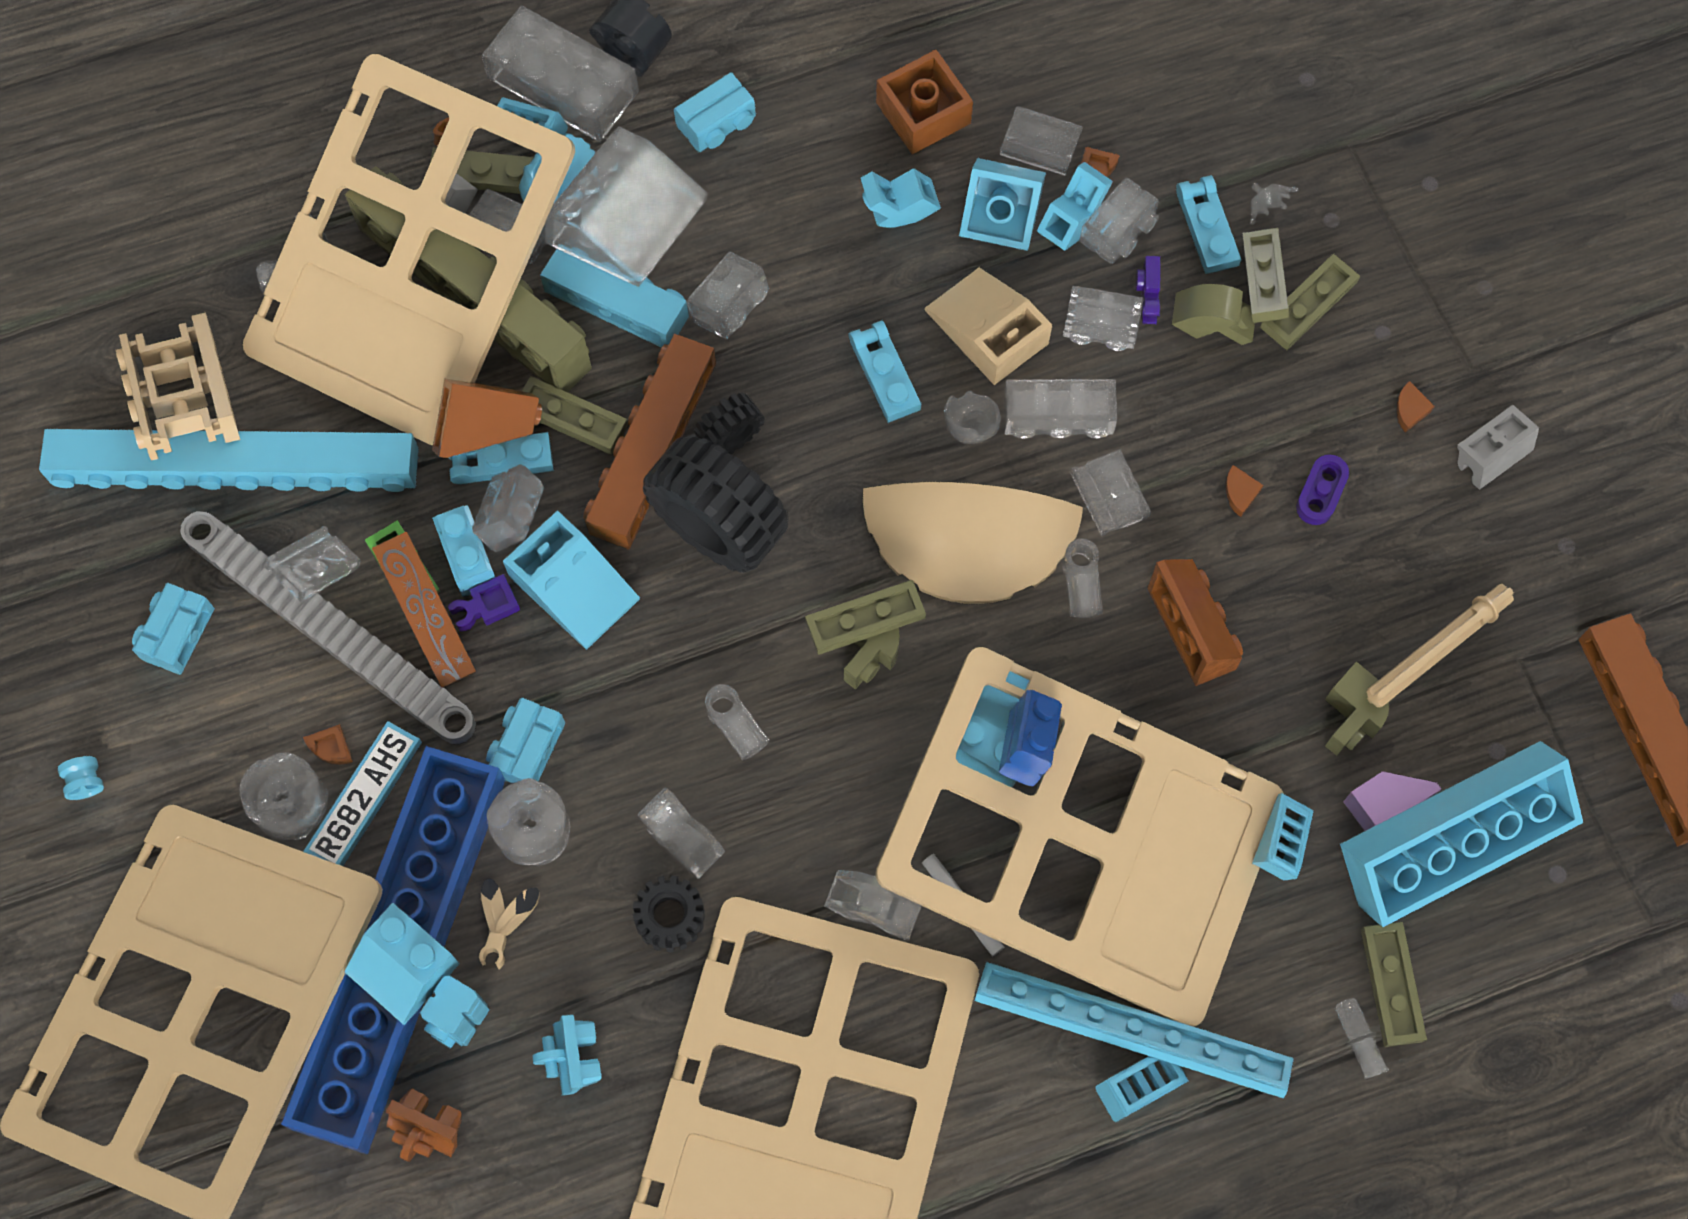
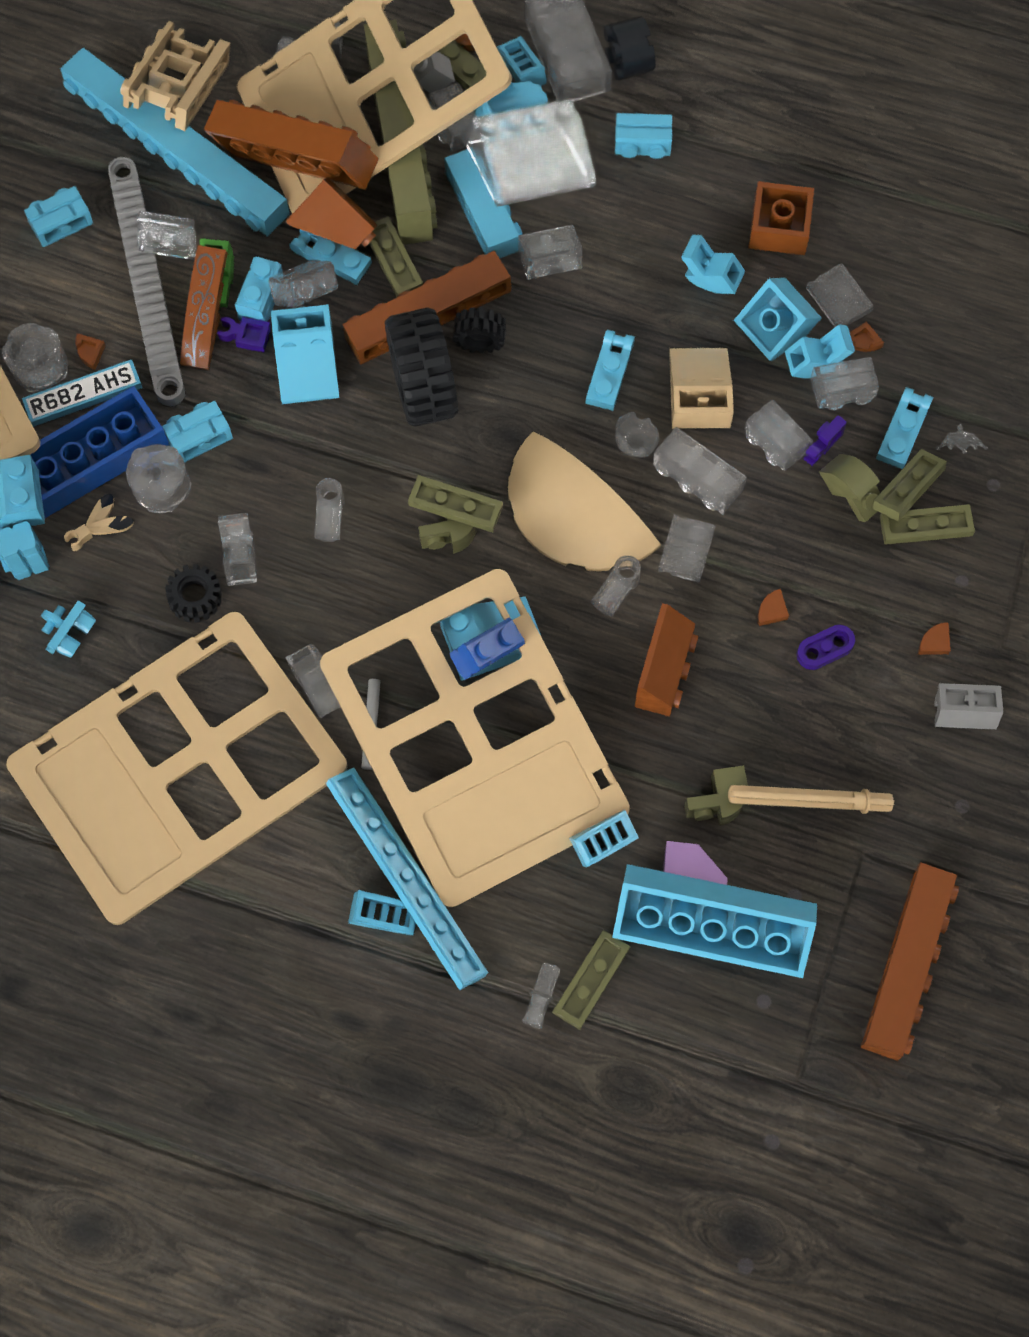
camera: 40 degrees right, 0 degrees up
none -> dark orange brick [204,100,379,190]

